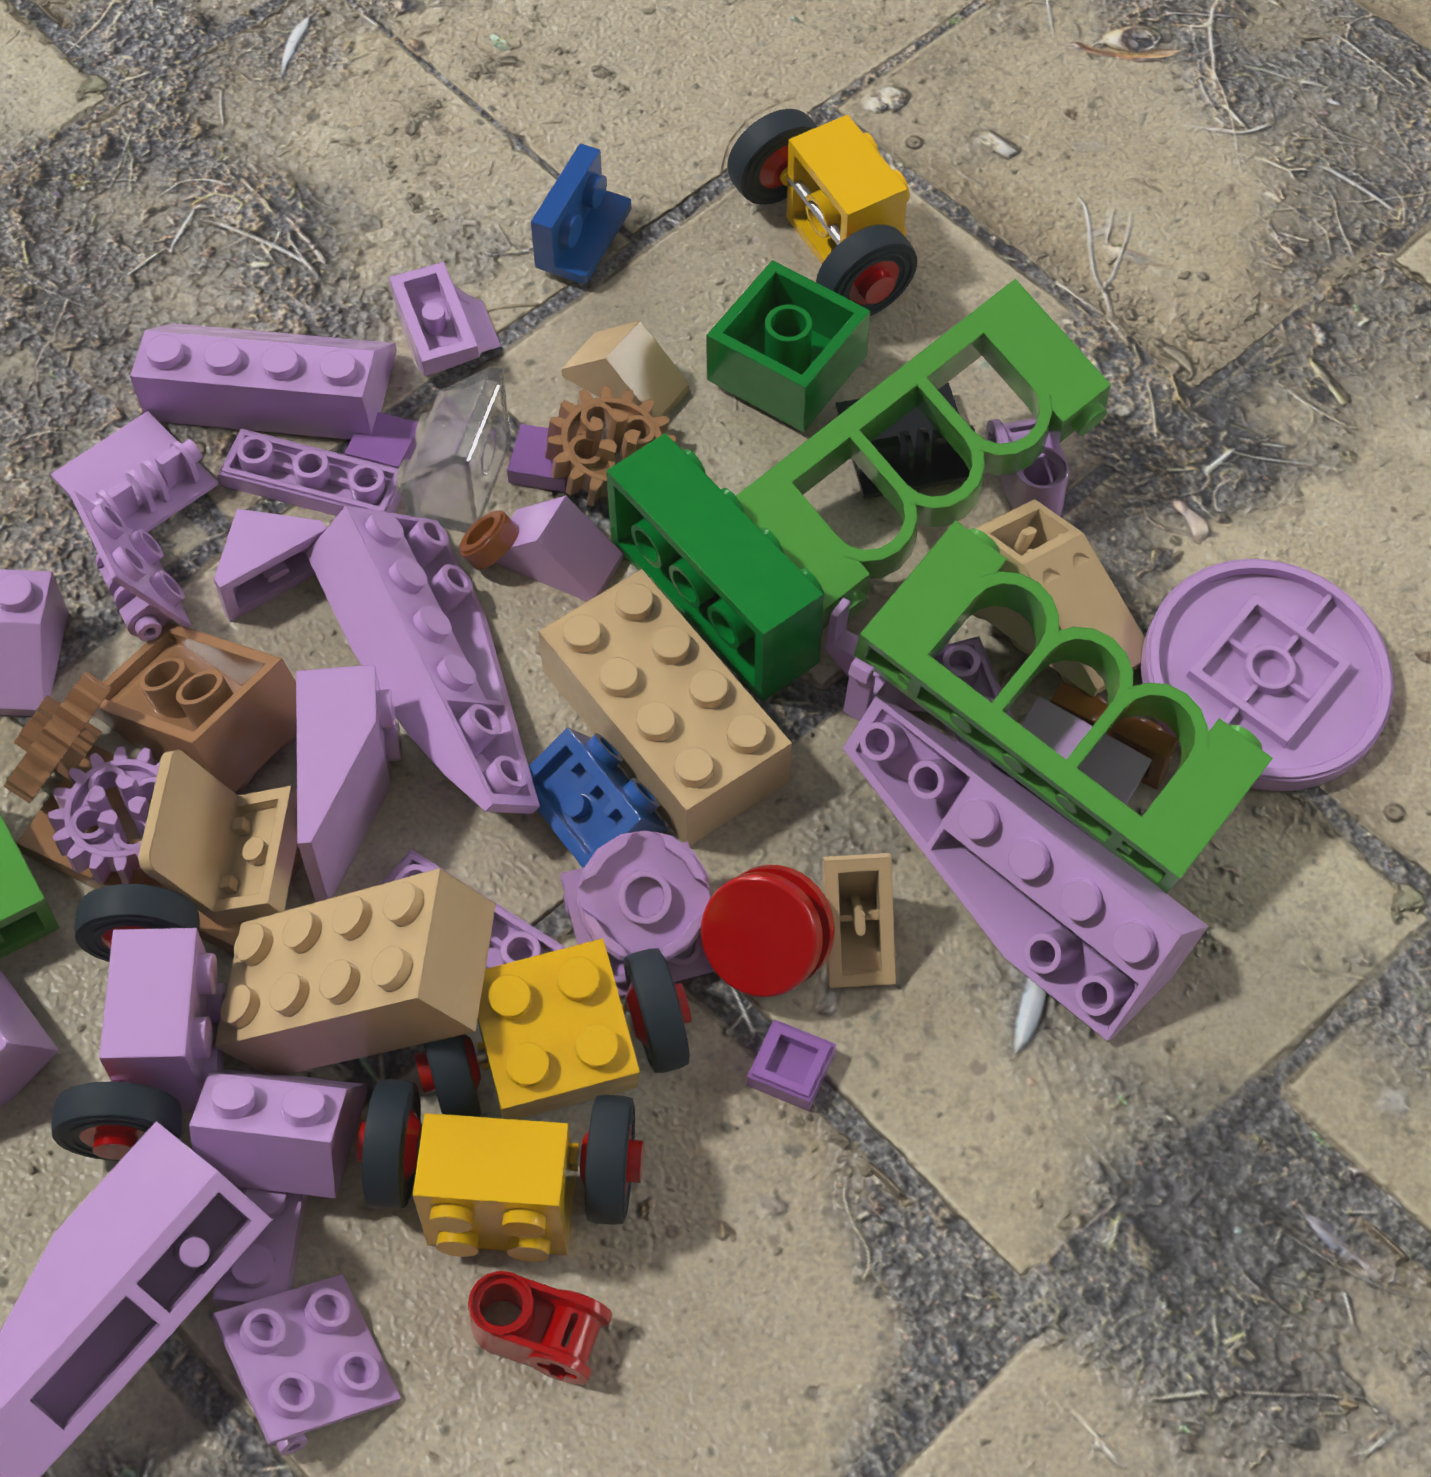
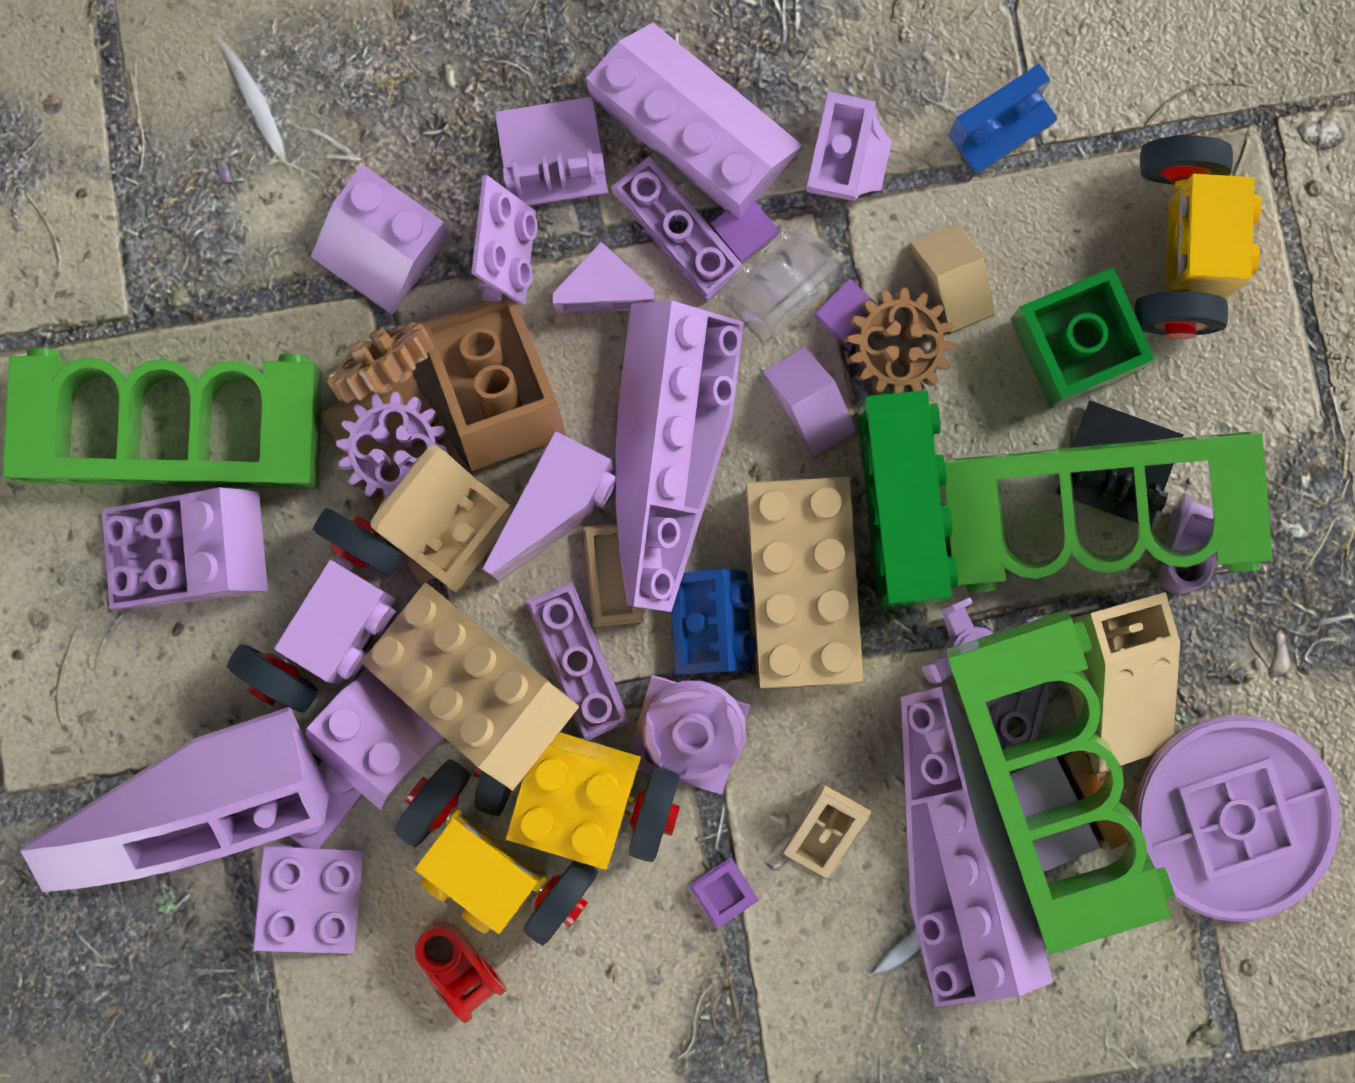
camera: 30 degrees right, 25 degrees up
dark orange tile [460,510,519,570] -> none
red head [701,865,835,997] -> none
none -> tan tile [583,523,644,628]

